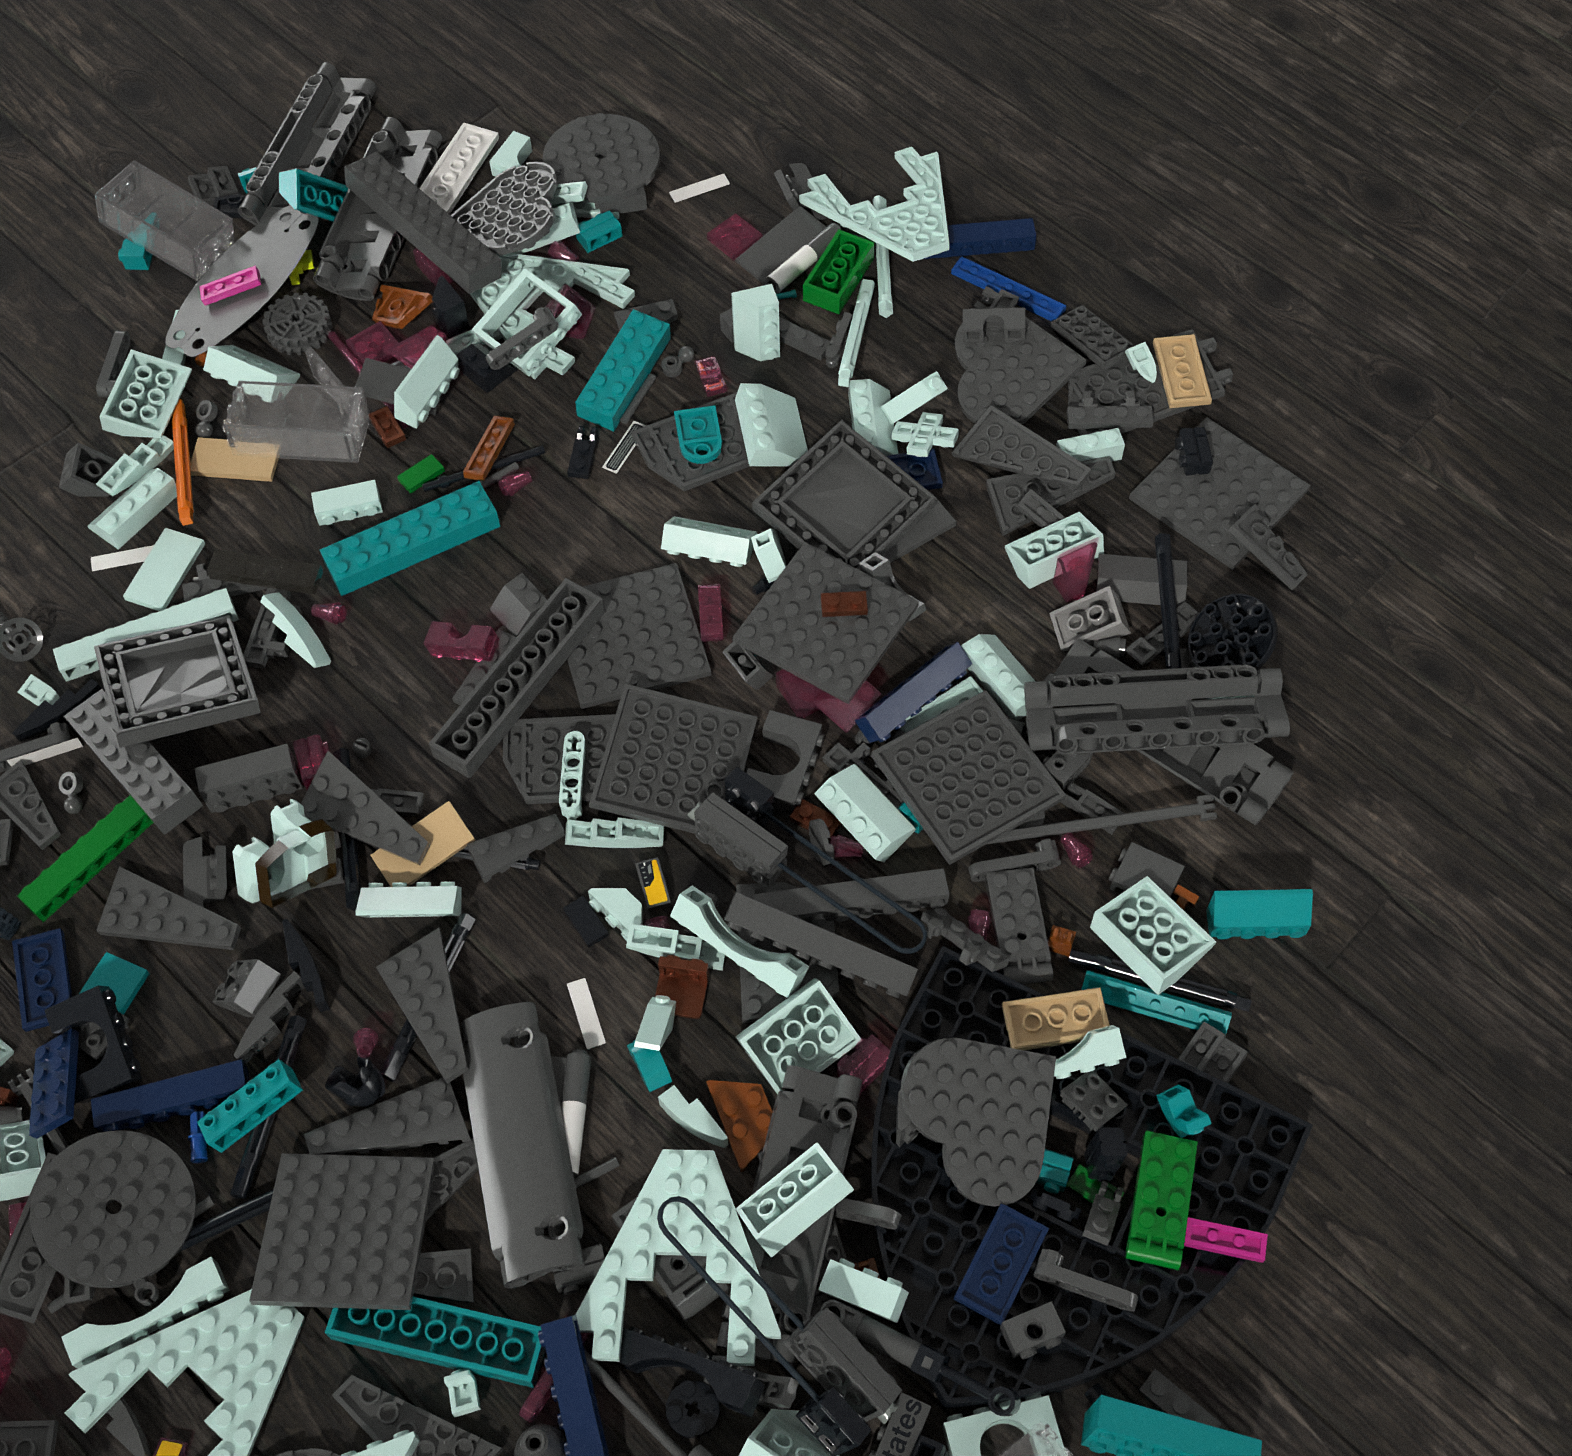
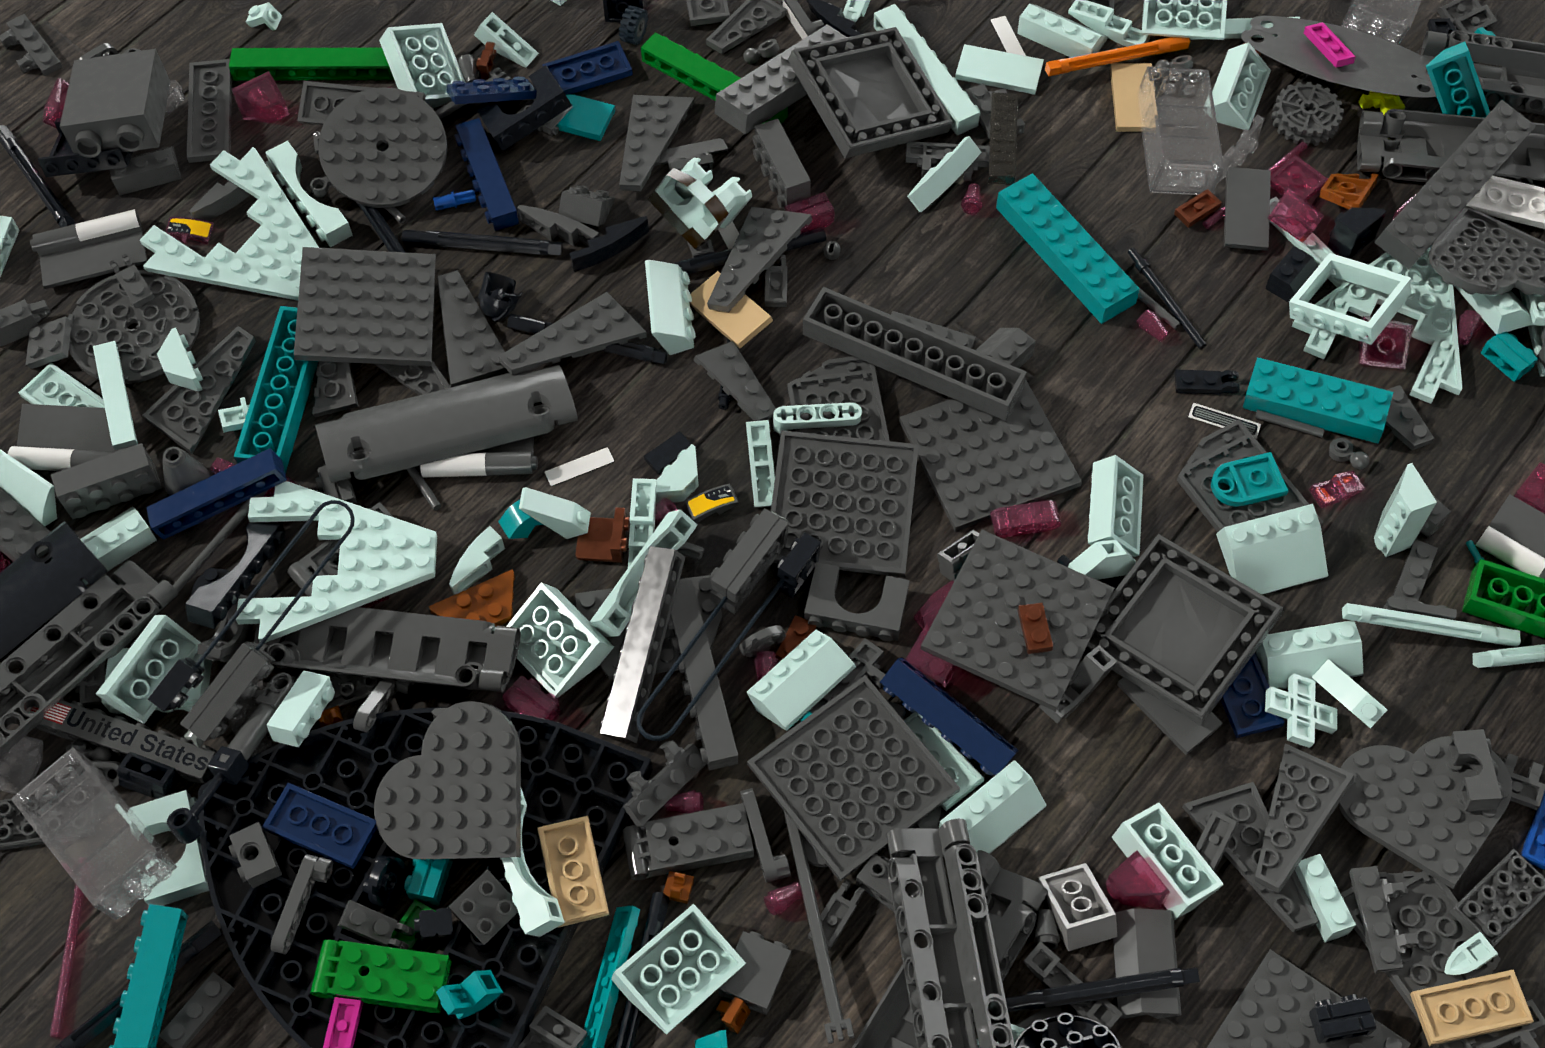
camera: 85 degrees right, 0 degrees up
teal brick [197,1059,303,1153] -> none
light aqua brick [311,480,383,526] -> none
clear pink cone [353,1028,378,1058] -> none
light aqua slope [394,335,460,429] -> none
green tile [397,454,445,494] -> none
clear pink arch [423,621,499,662] -> none
dark orange plate [463,416,515,481] -> none
dark grey beam [486,307,559,370] -> none
light aqua slope [735,1142,854,1257] -> none

